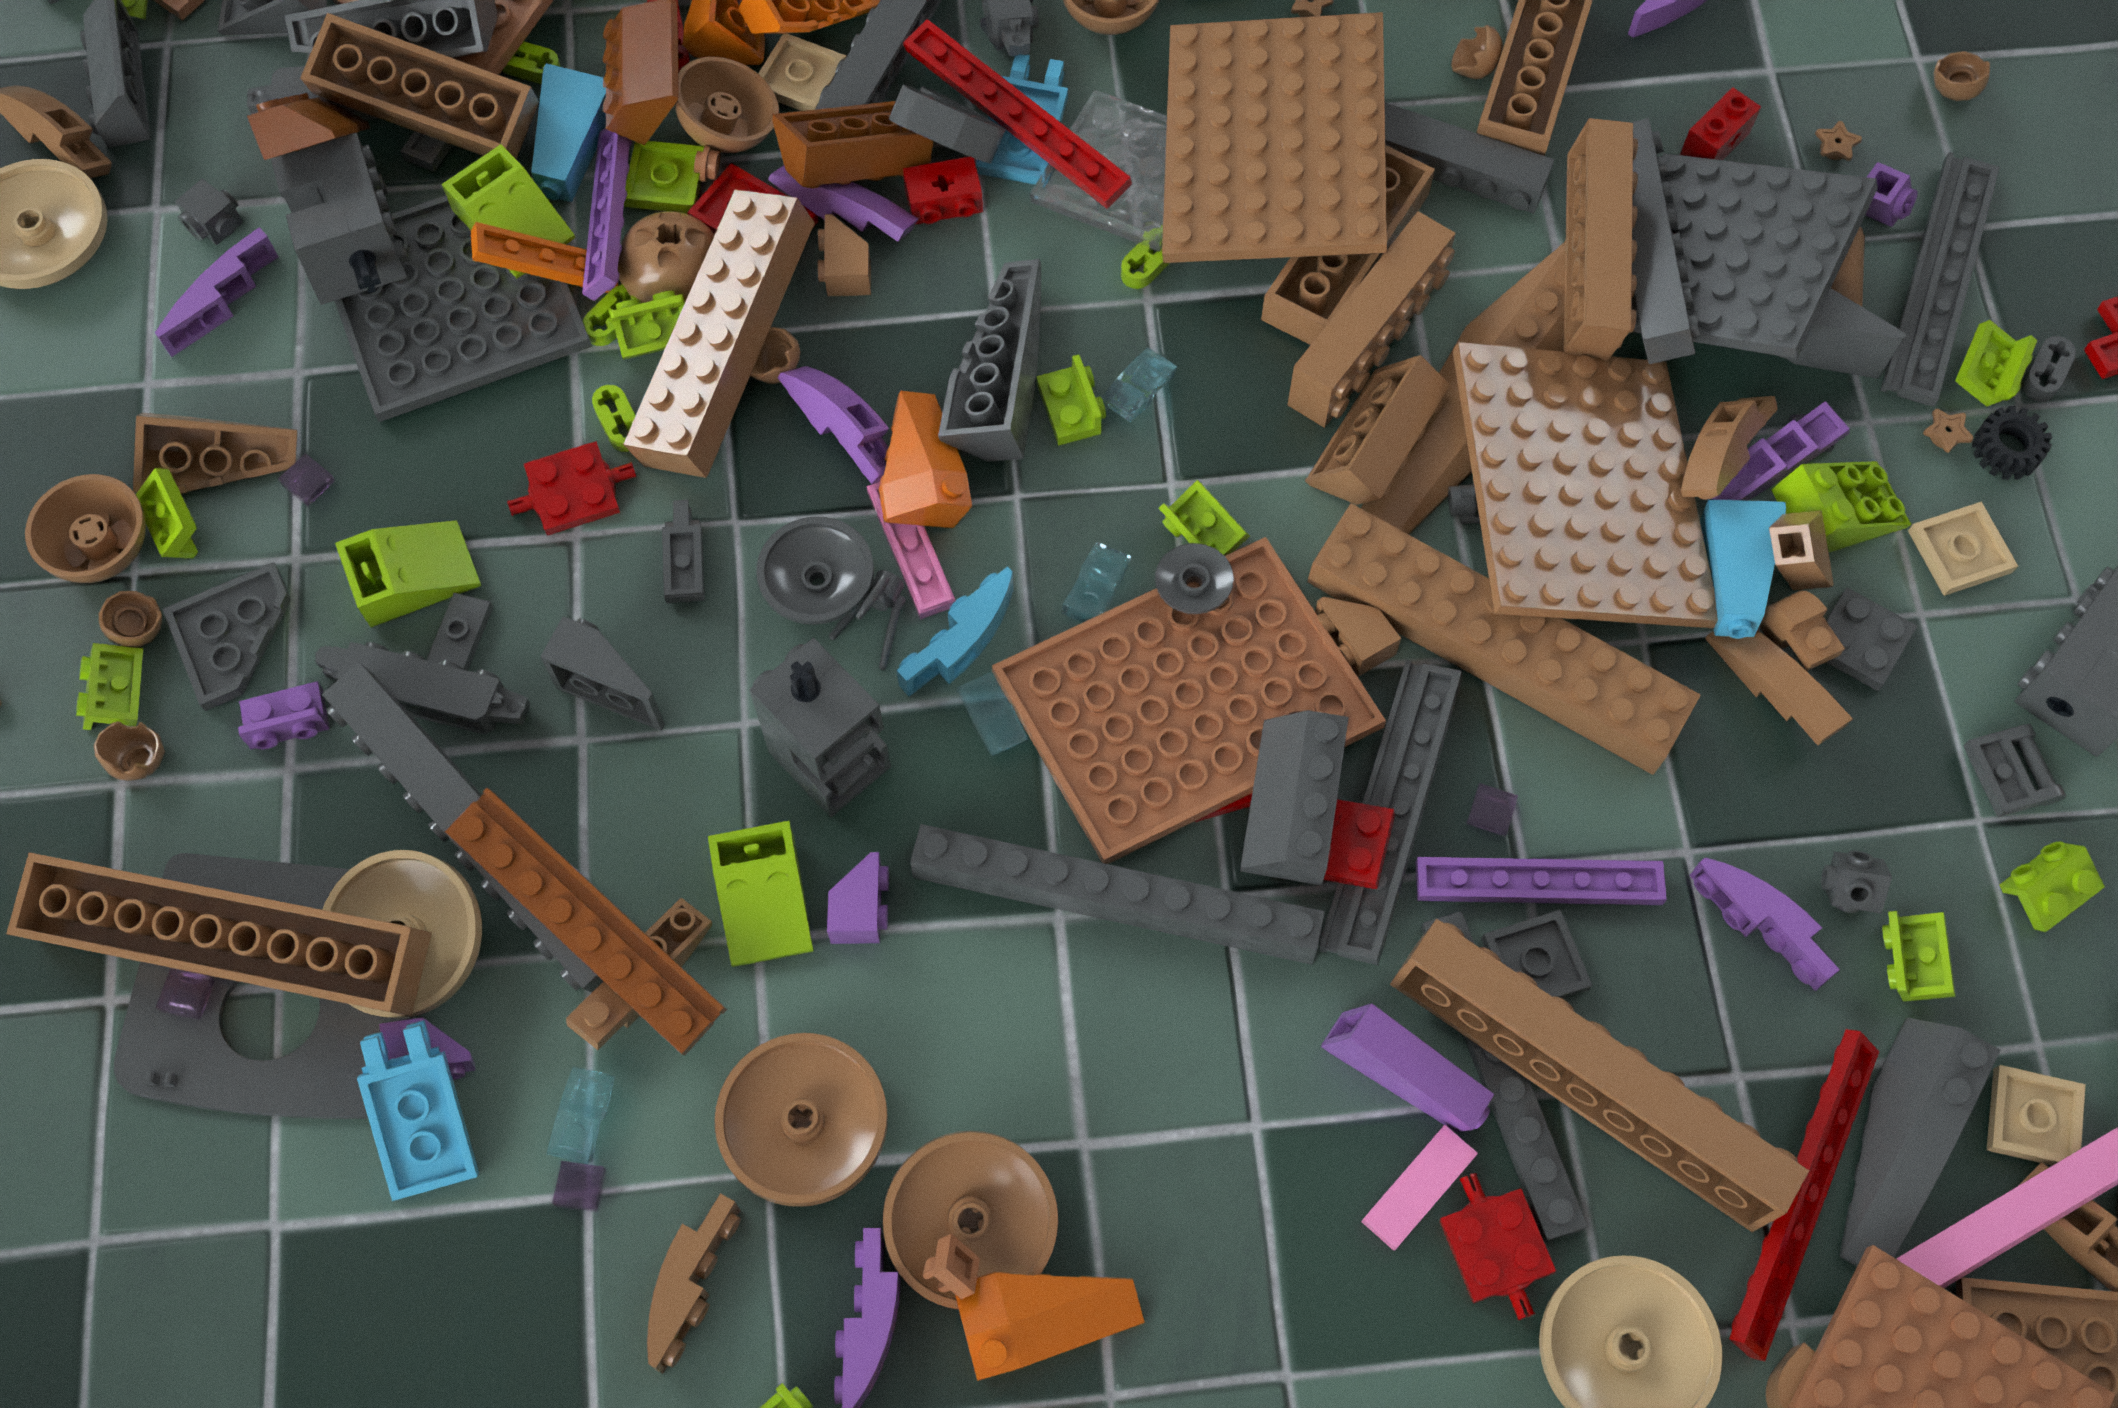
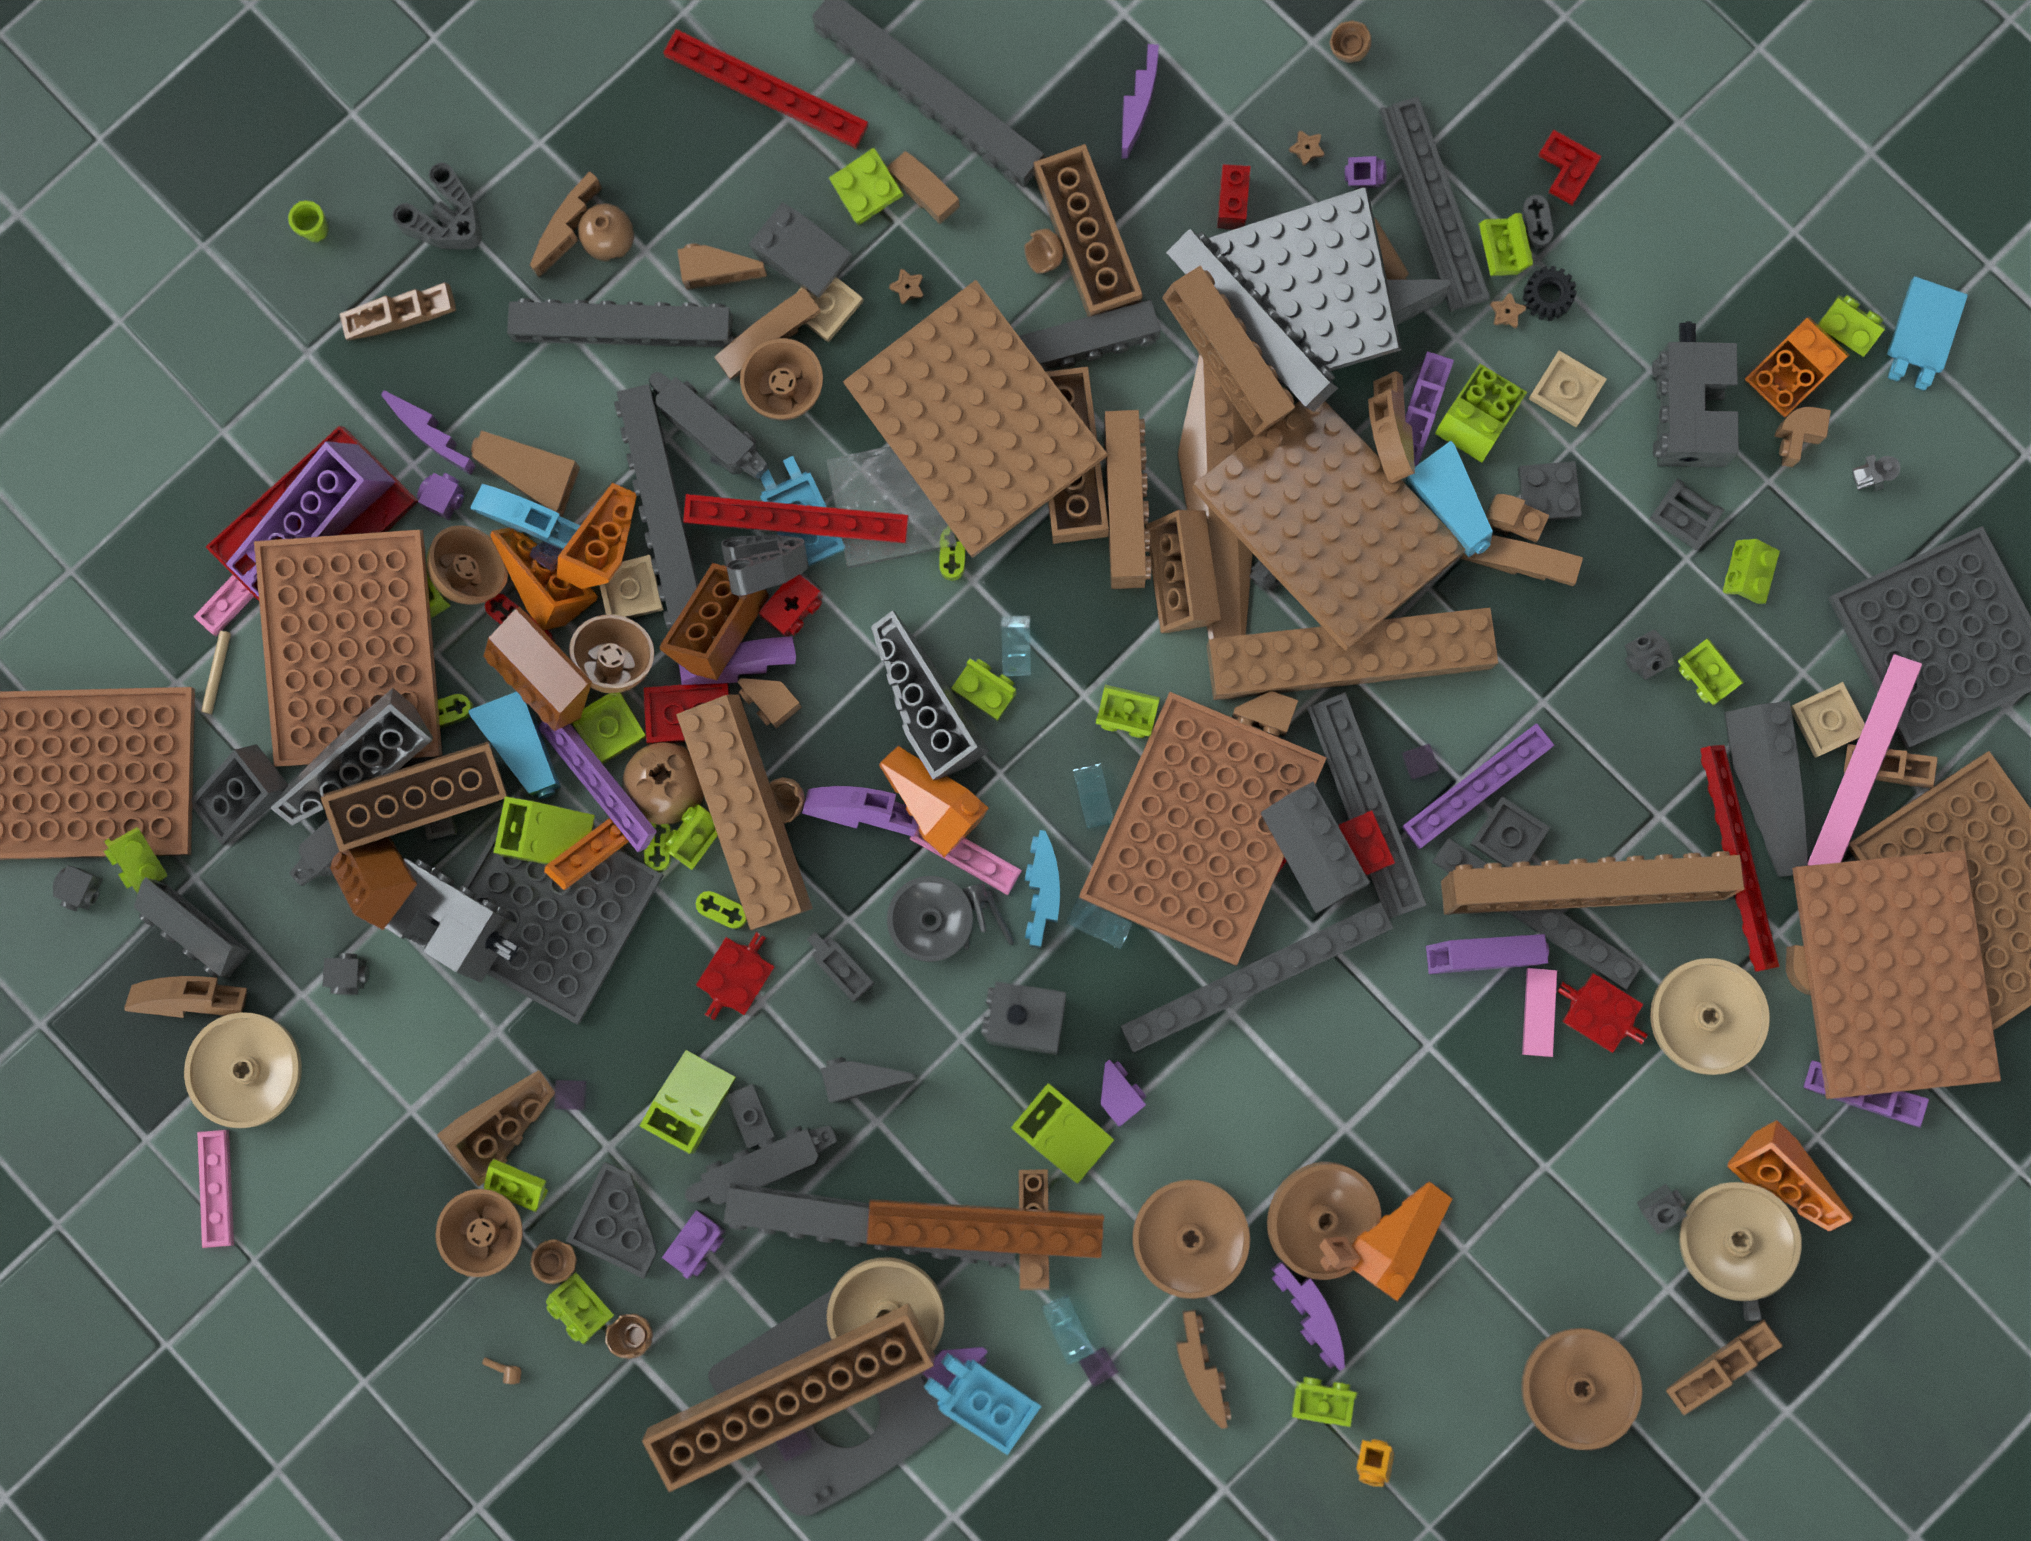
camera: 30 degrees left, 15 degrees up
medium lavender slope [155,227,279,357] -> none
nougat plate [694,145,721,182] -> none
dark grey dish [1155,543,1234,614] -> none
medium lavender slope [1689,858,1840,991] -> none
medium nougat slope [1769,510,1834,590] -> none

